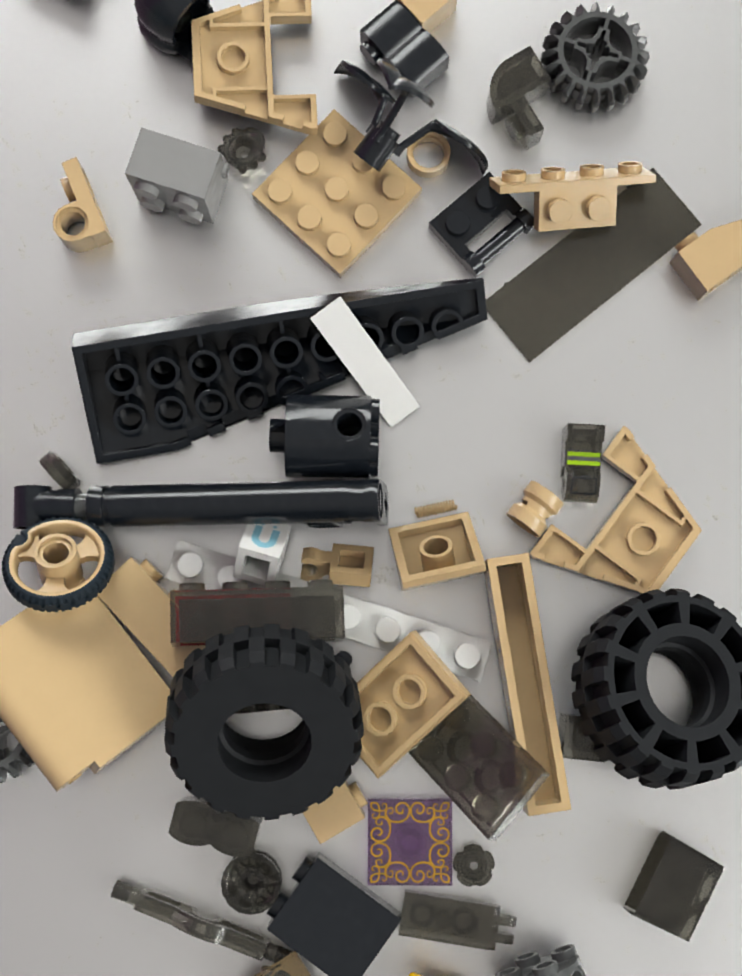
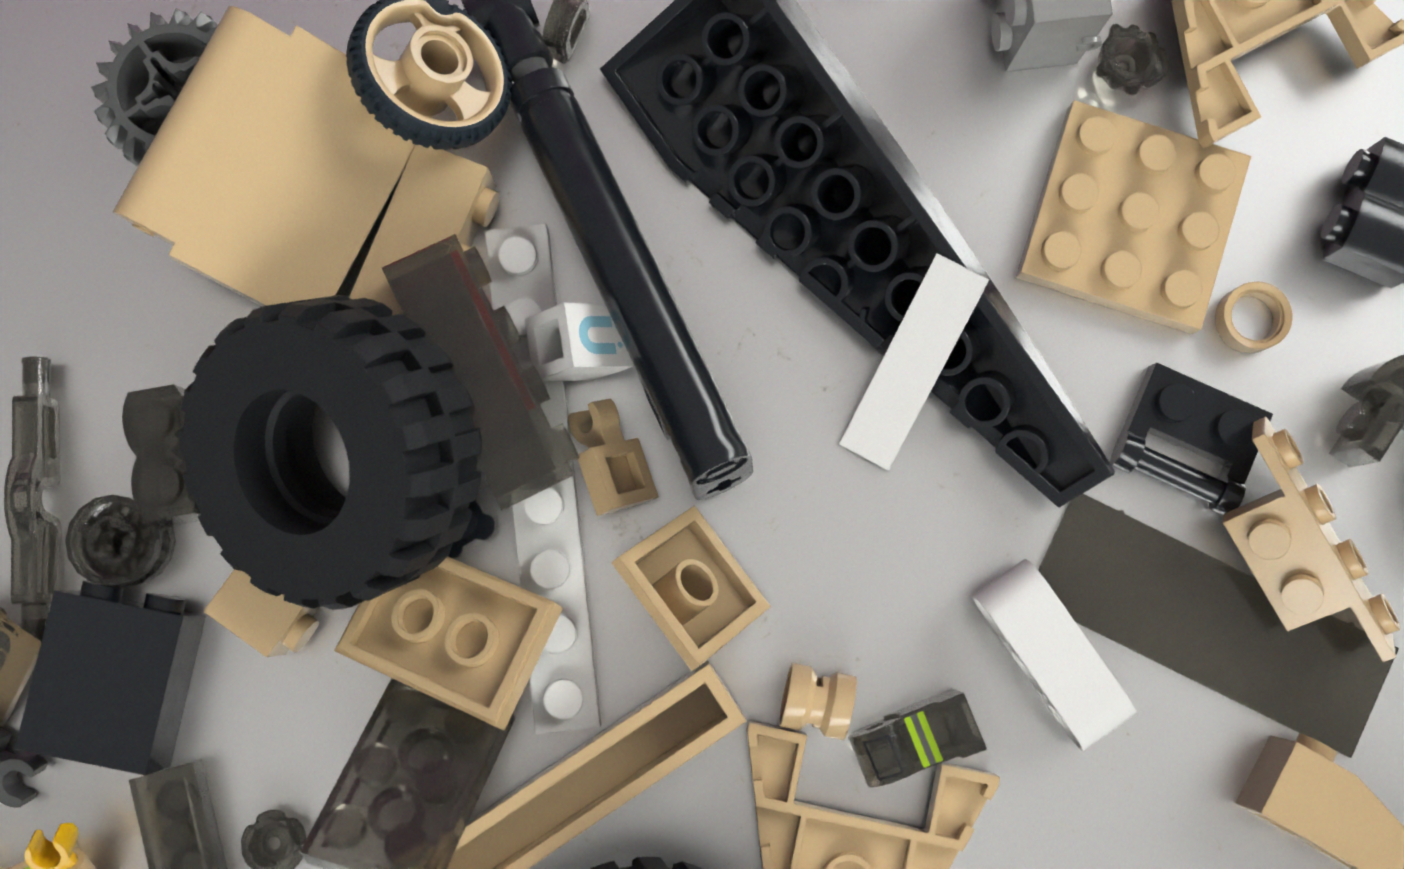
camera: 65 degrees right, 0 degrees up
black cylinder [269,394,380,479] -> none
black plant [334,58,488,175] -> none
clear purple plate [368,798,452,886] -> none
tan leg [414,499,457,518] -> none
none -> white beam [972,559,1137,751]

